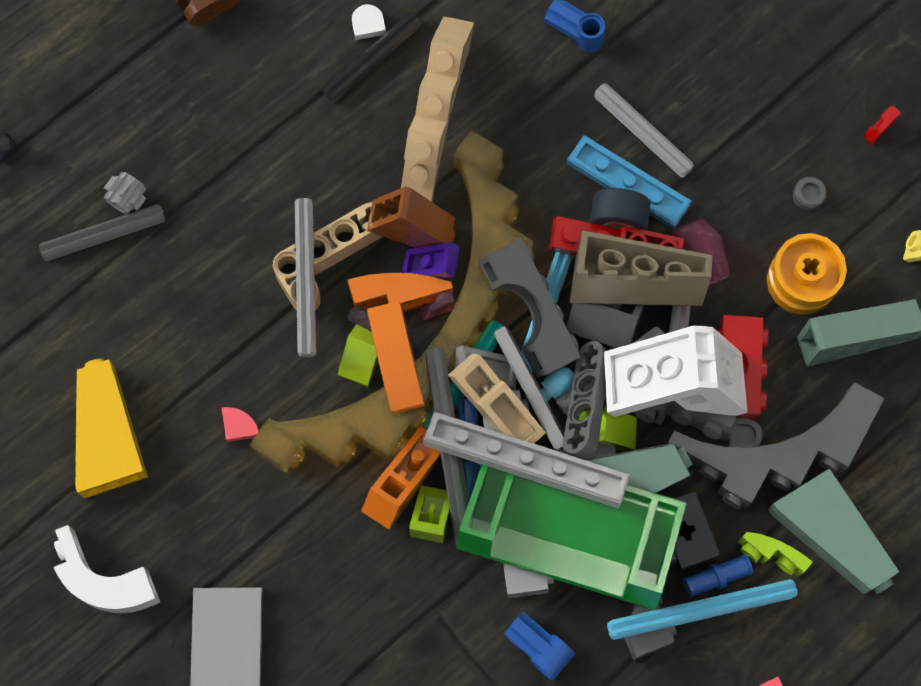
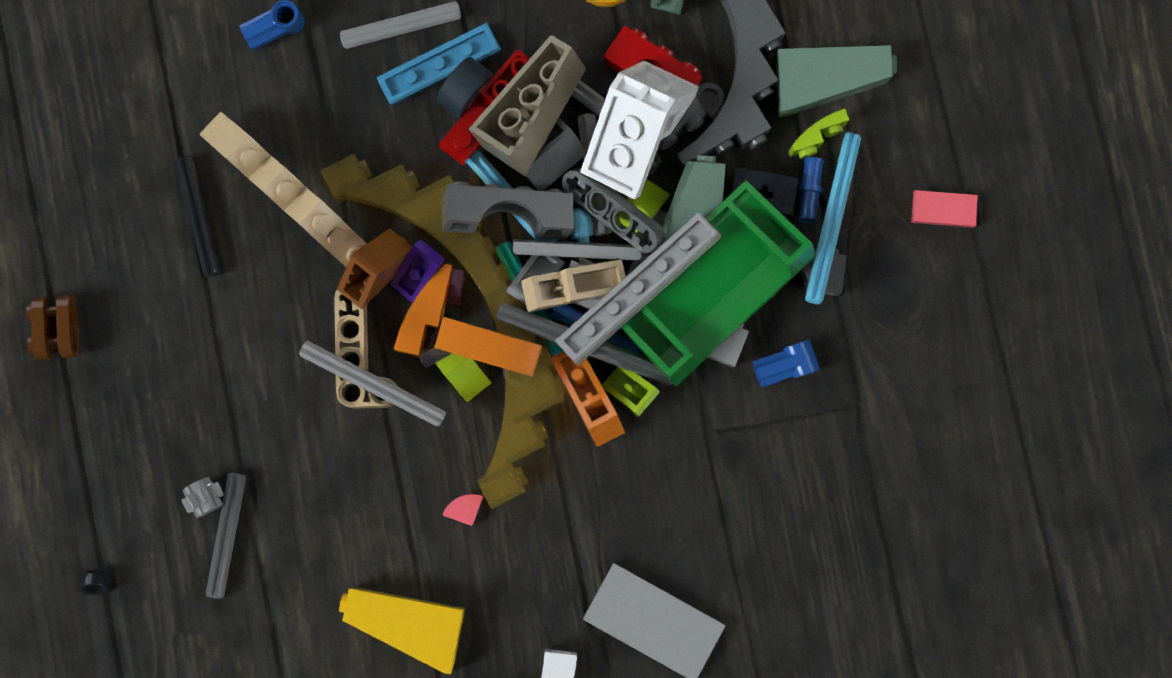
camera: 60 degrees left, 10 degrees up
white tile [352,5,386,40] -> none
clear pink slope [673,218,730,285] -> none

